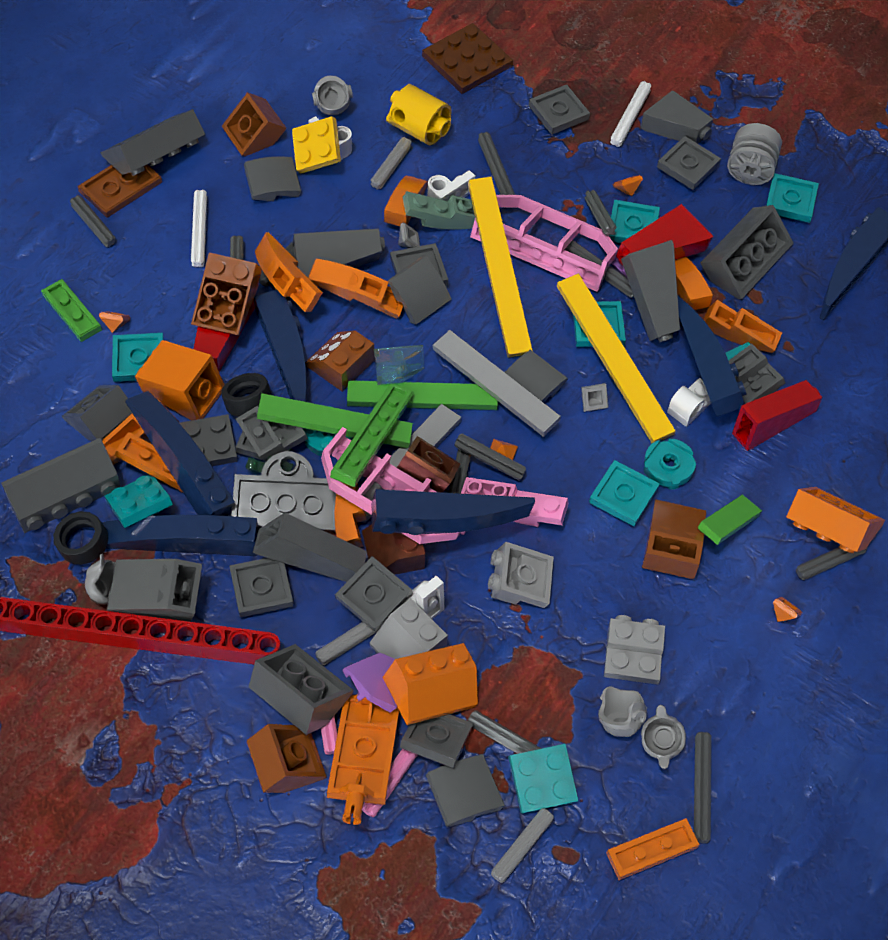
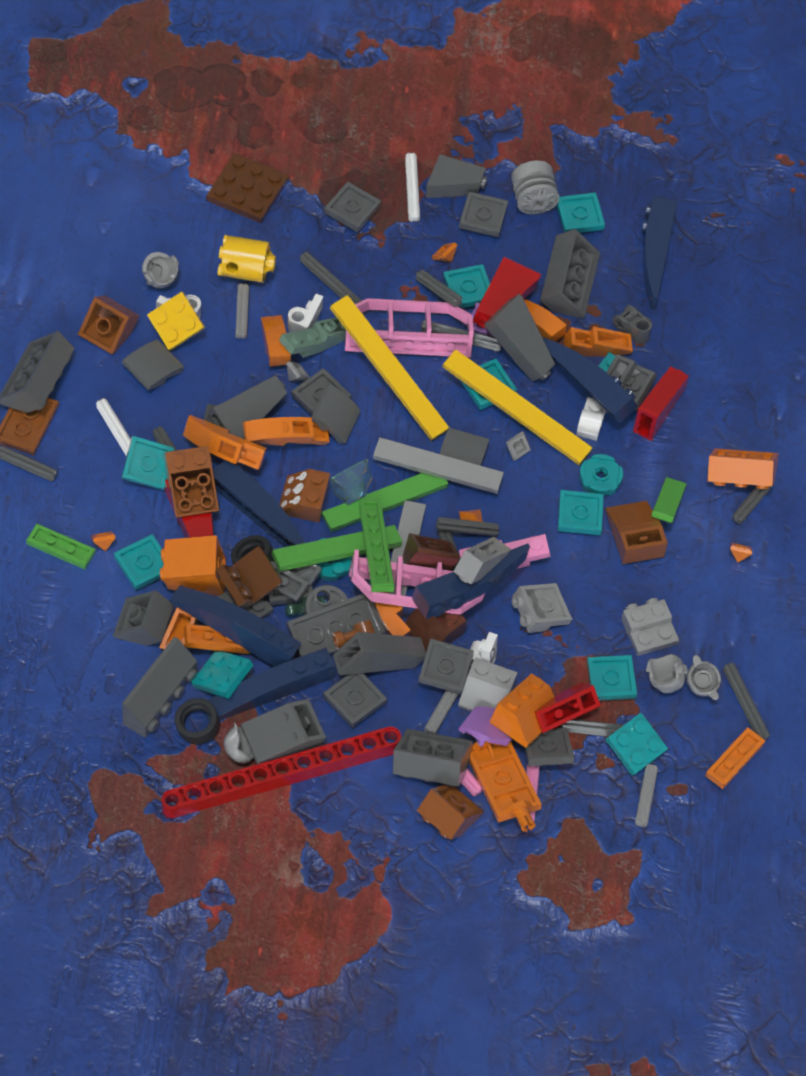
camera: 30 degrees left, 0 degrees up
dark grey slope [426,754,505,827] -> none
none -> teal plate [121,436,175,490]
none -> reddish brown bracket [216,546,283,608]
none -> dark orange leg [332,620,375,650]
none -> light grey slope [453,537,511,584]
none -> red slope [534,682,601,733]
none -> teal plate [586,655,637,701]
none -> dark grey piece [612,305,652,344]

